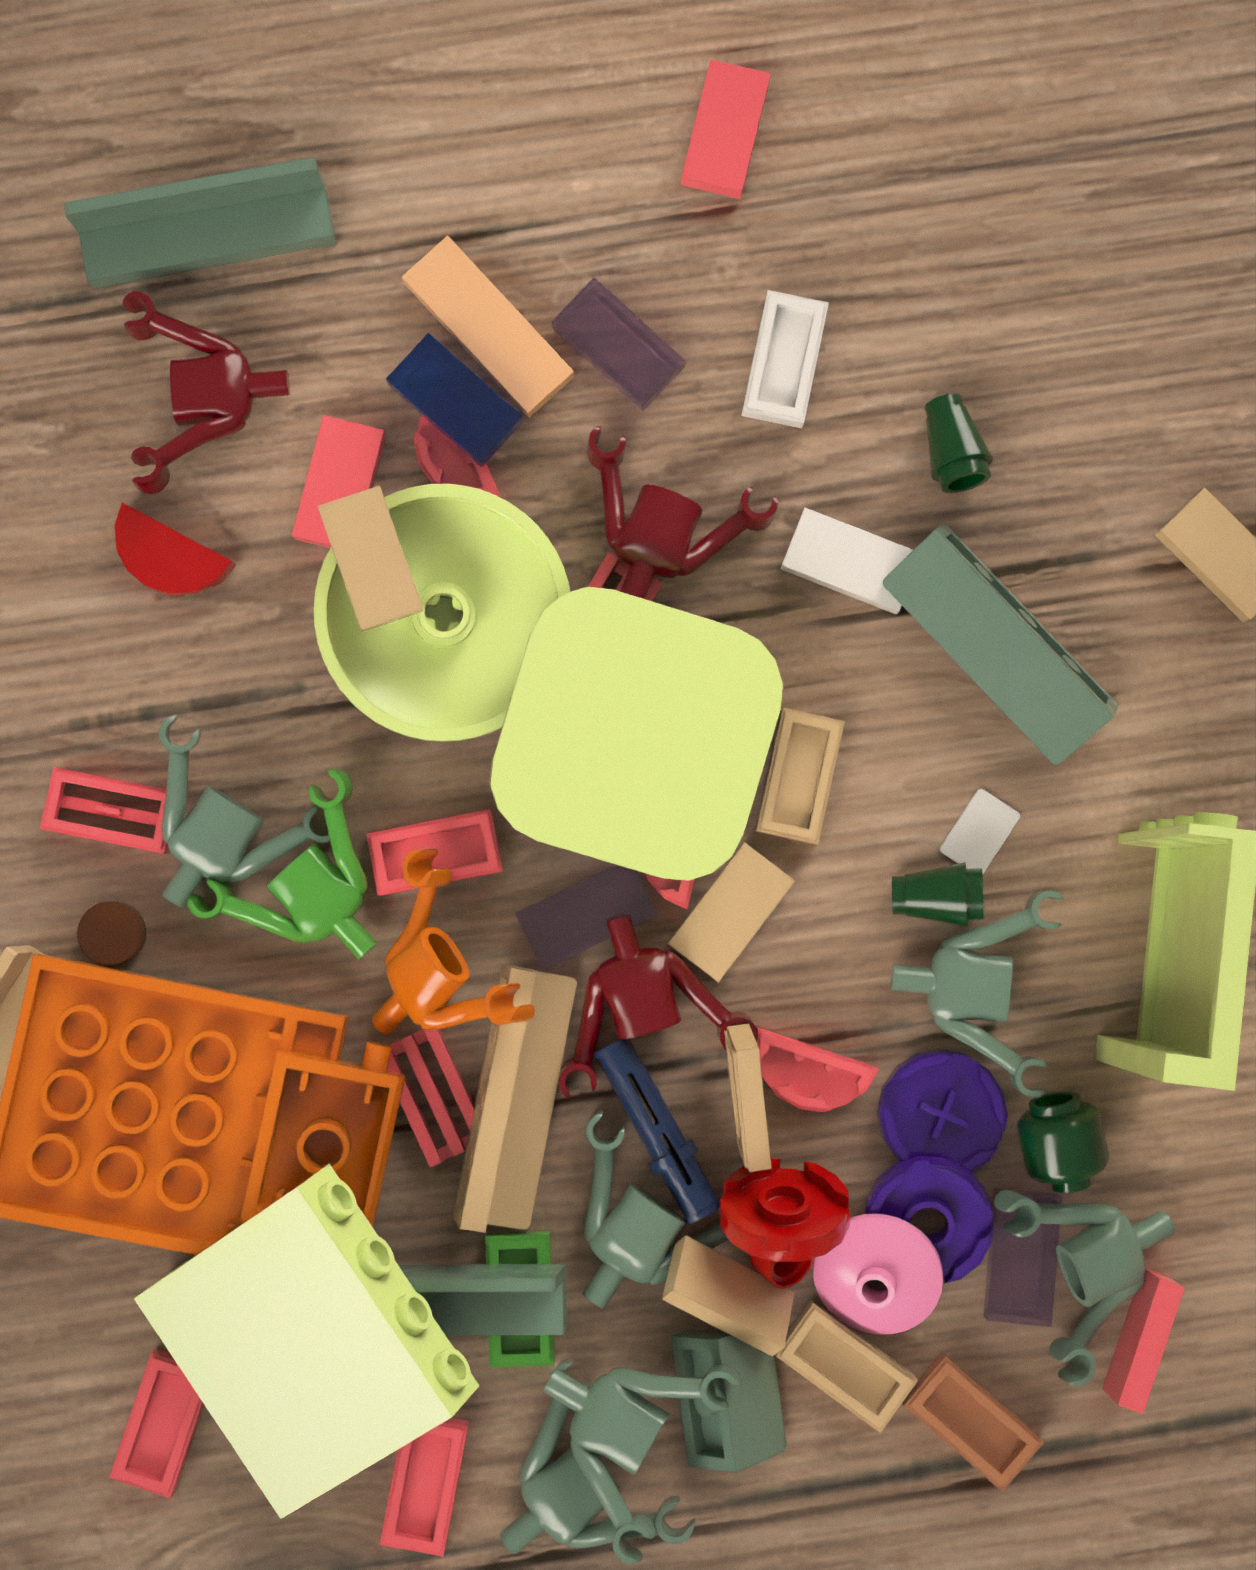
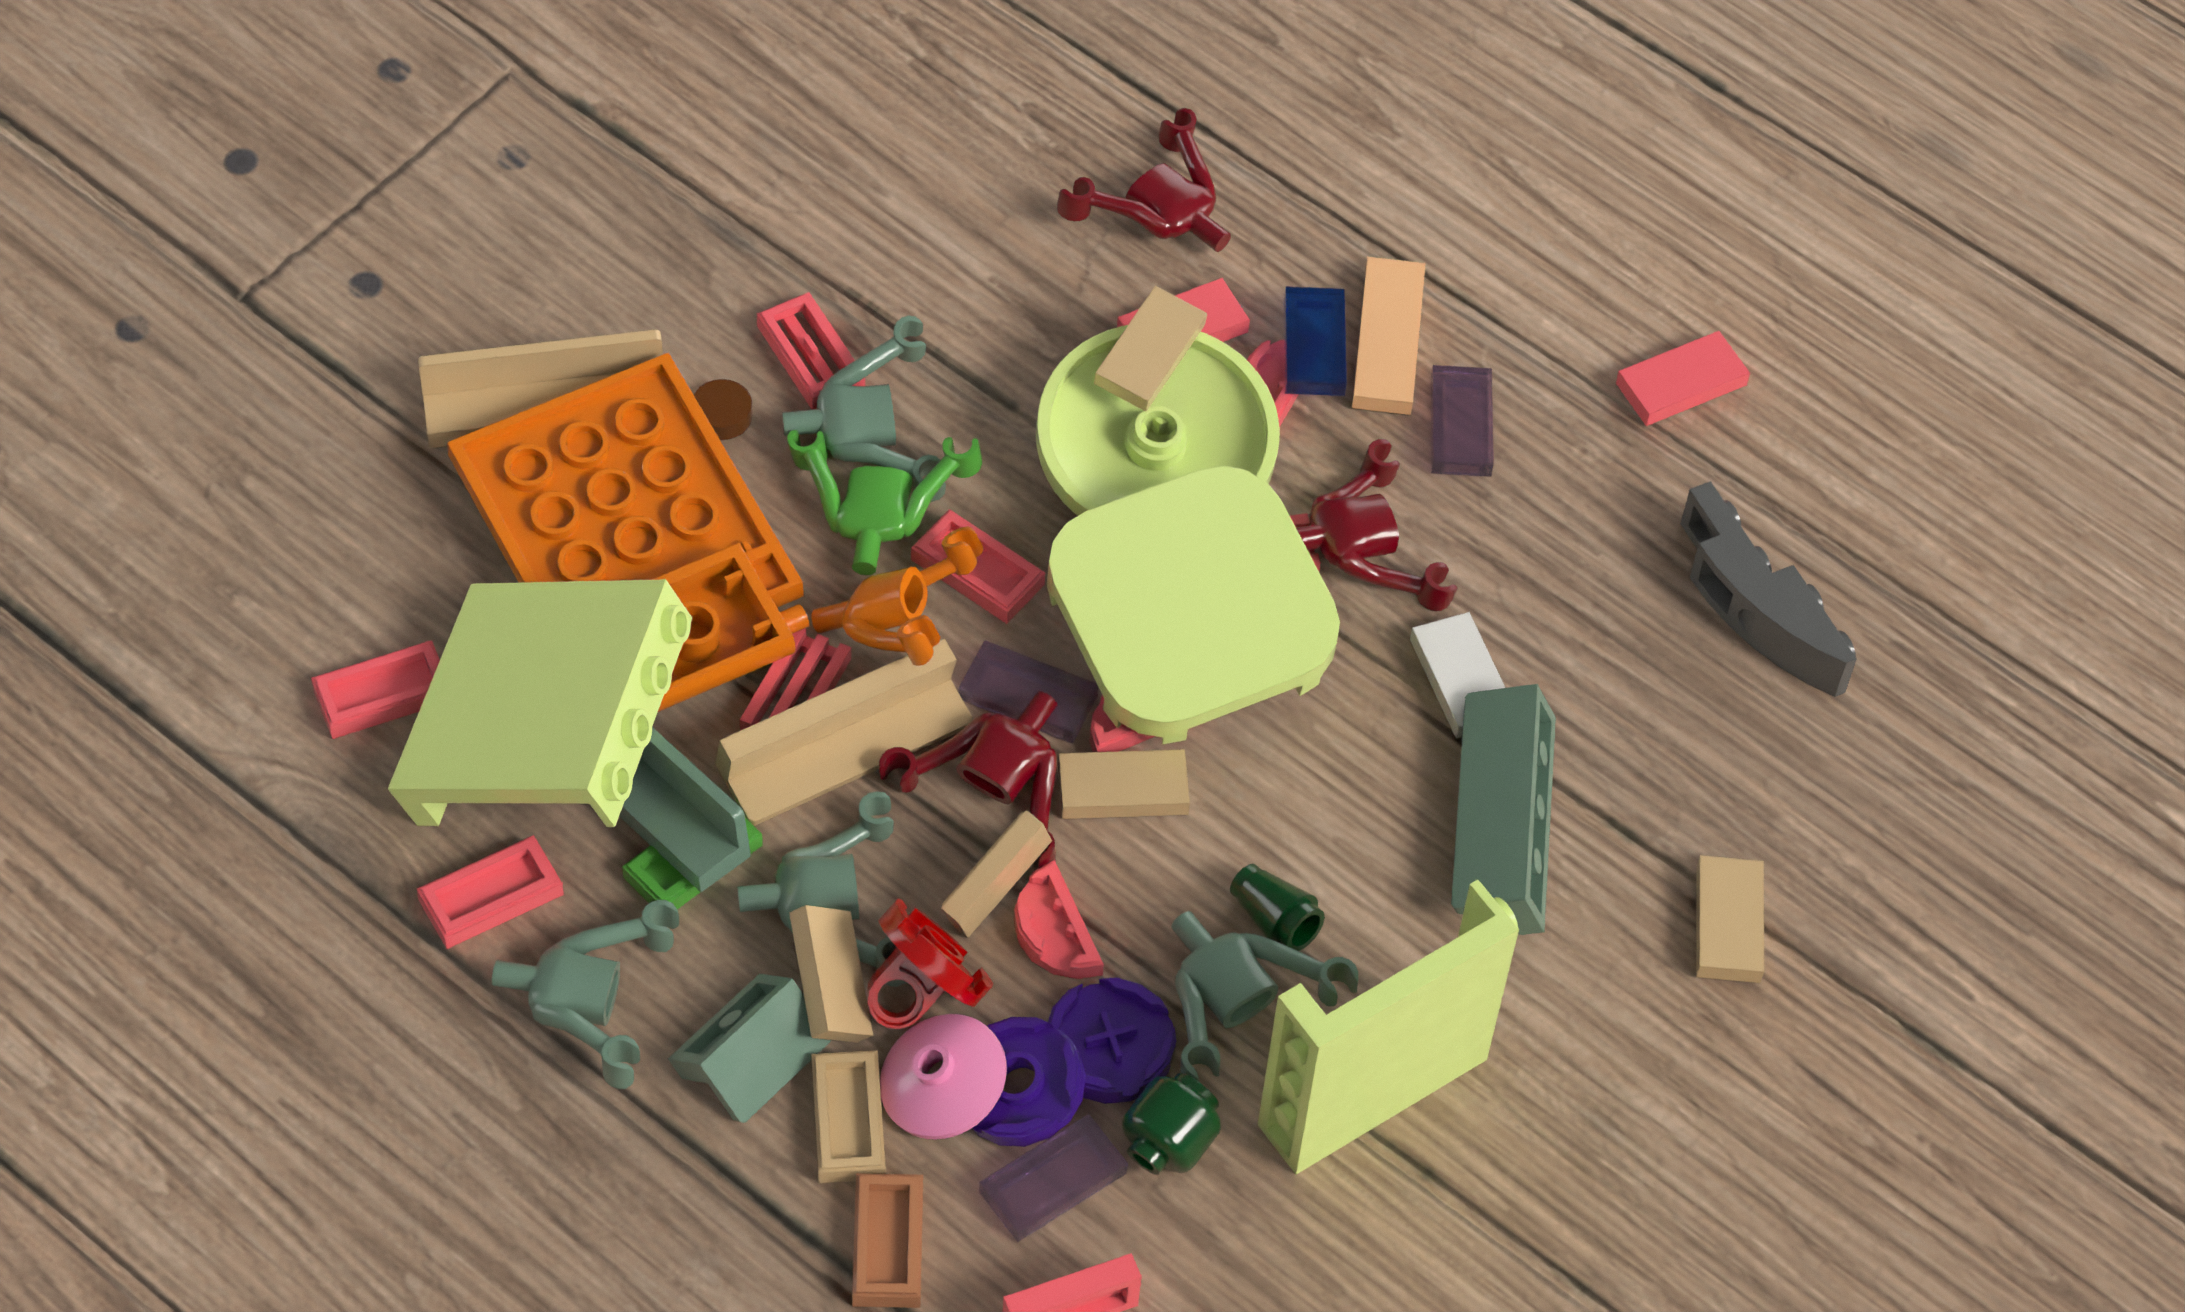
camera: 45 degrees right, 30 degrees down
sand green panel [64,158,337,289] -> none
red tile [114,502,236,597] -> none
sand green piece [543,1364,742,1564] -> none
dark blue pin [593,1038,720,1224] -> none
white tile [741,290,829,428] -> none
tan tile [755,708,845,845] -> none
dark green cone [924,394,993,493] -> none
white sticker [940,789,1020,875] -> none
sand green piece [994,1190,1175,1387] -> none
none -> dark grey slope [1680,481,1857,697]

